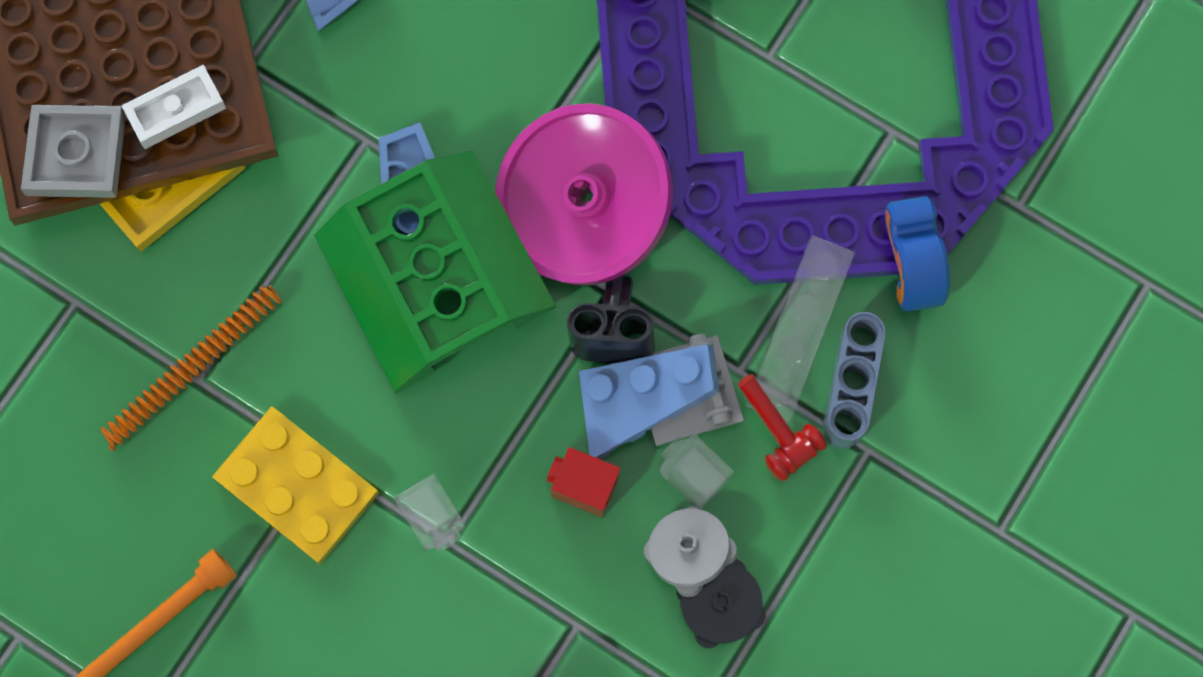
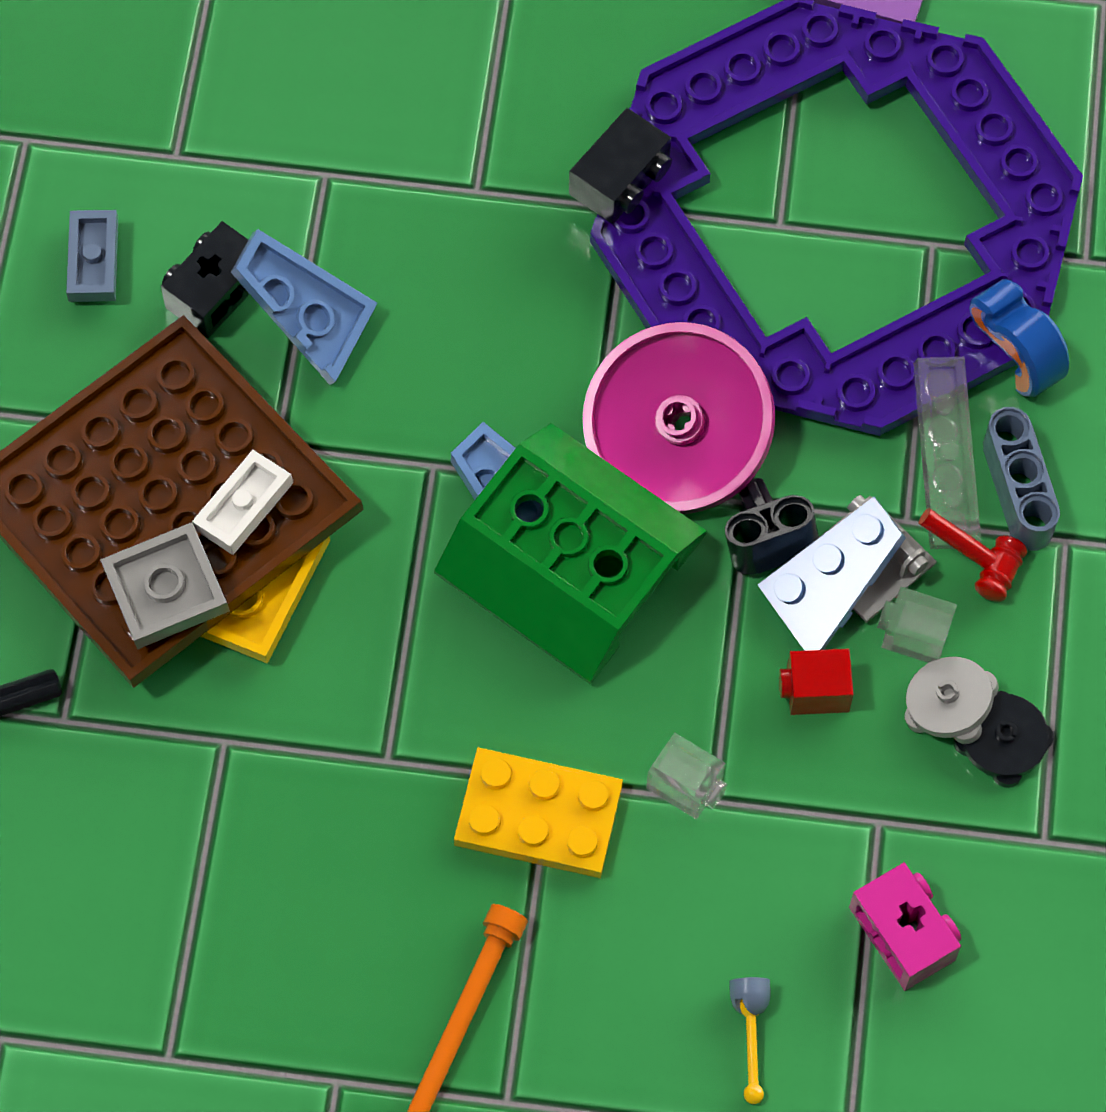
camera: 25 degrees left, 10 degrees down
orange piece [100,285,281,451] -> none

